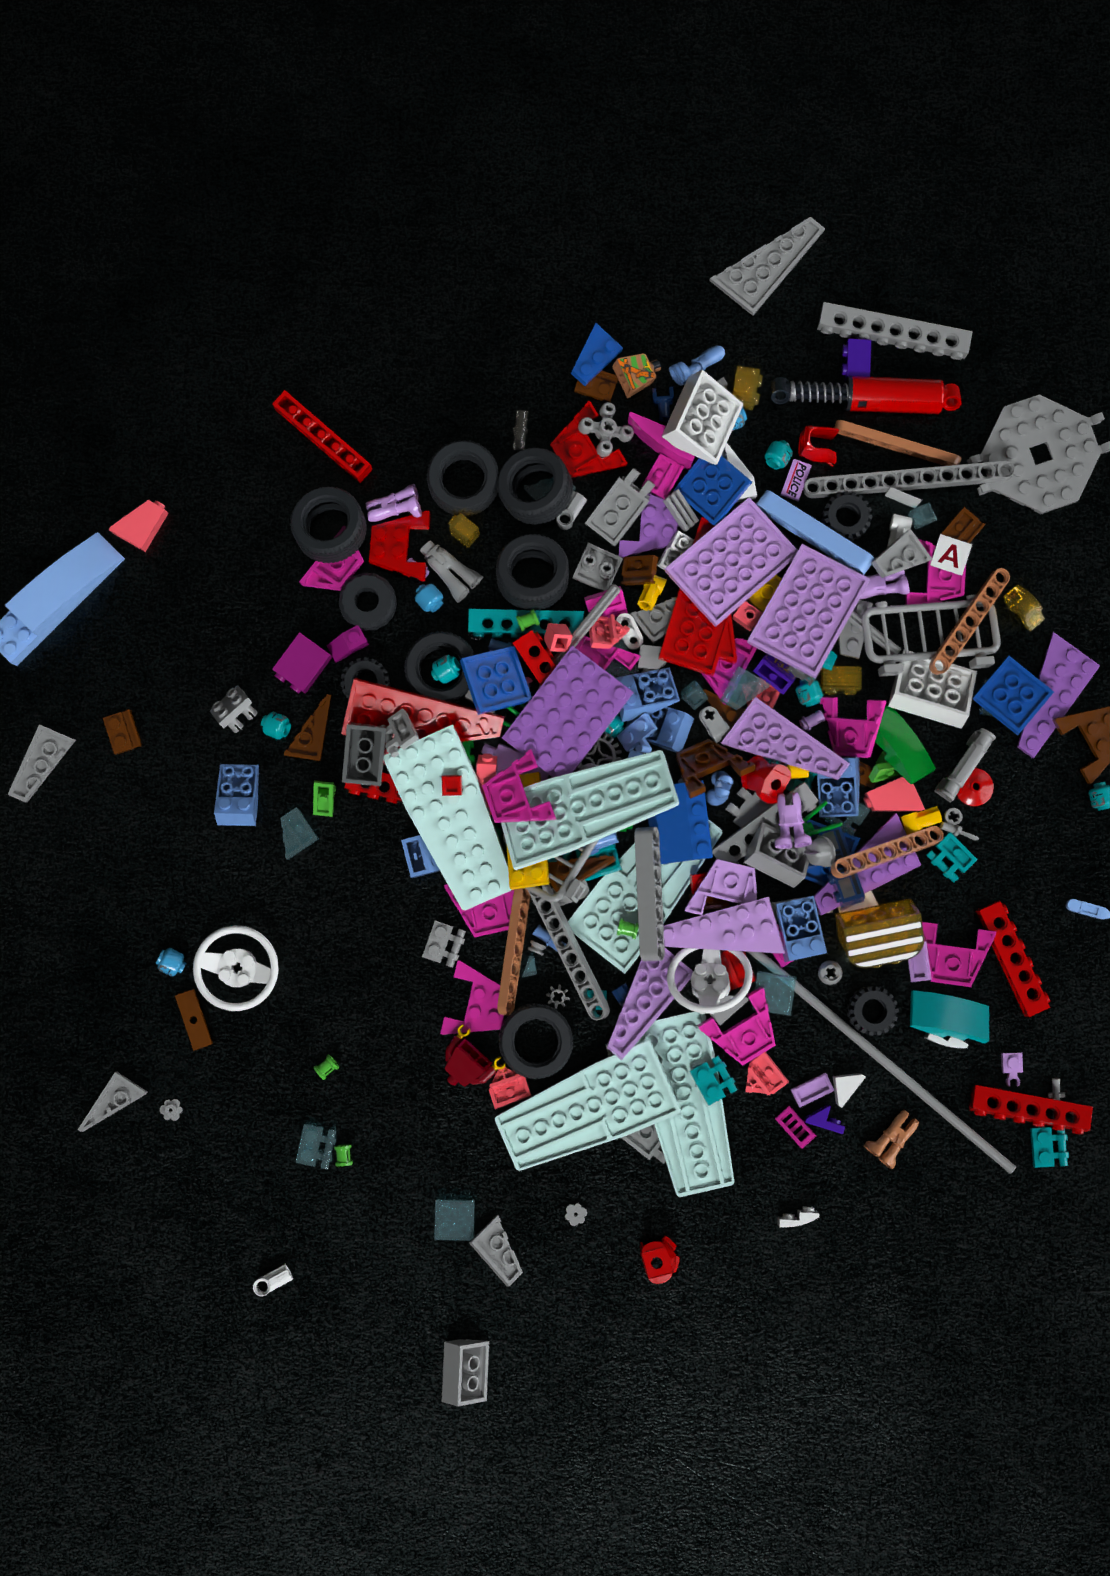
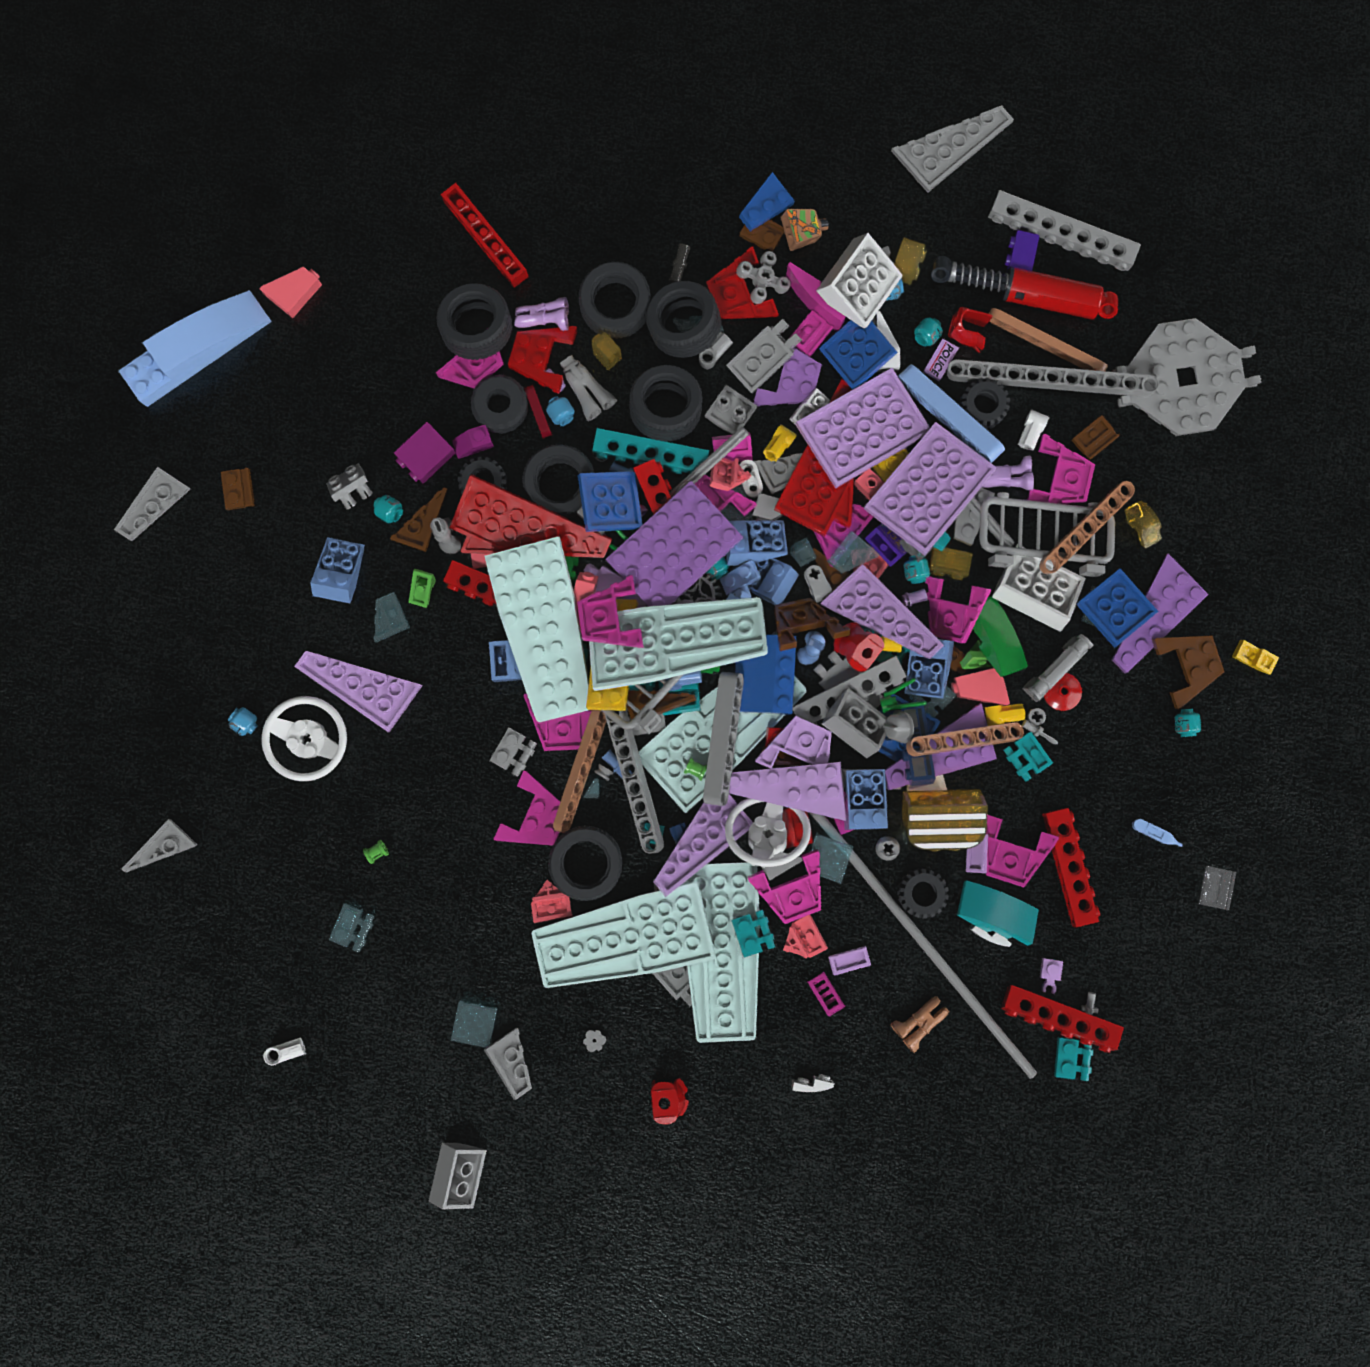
camera: 10 degrees right, 0 degrees up
light grey plant [160,1099,183,1121] -> none
reddish brown tile [175,989,213,1051] -> none
bright green bush [334,1144,353,1166] -> none
dark grey slope [342,722,386,786] -> none
light grey plate [380,708,419,757] -> none
teal head [431,655,461,684] -> none
red tile [442,775,463,796] -> none
dark red torso [445,1025,506,1086] -> none
bright green bush [515,609,540,632] -> none
coral brick [544,623,573,652] -> none
light grey gear [546,985,570,1009] -> none
reddish brown plate [620,555,658,586] -> none
dark blue piece [652,386,674,422] -> none
light grey tile [663,489,699,532] -> none
medium blue piece [669,345,725,386] -> none
lavender piece [775,792,812,849] -> none
dark purple slope [803,1104,845,1134] -> none
white slope [833,1073,865,1108] -> none
light grey wing [871,529,933,578] -> none
white sticker [885,487,922,508] -> none
clear light blue slope [908,503,937,529] -> none
white sticker [930,534,972,576] -> none
none -> lavender wing [295,651,423,732]
none -> light grey piece [430,517,462,553]
none -> dark red beam [524,384,552,439]

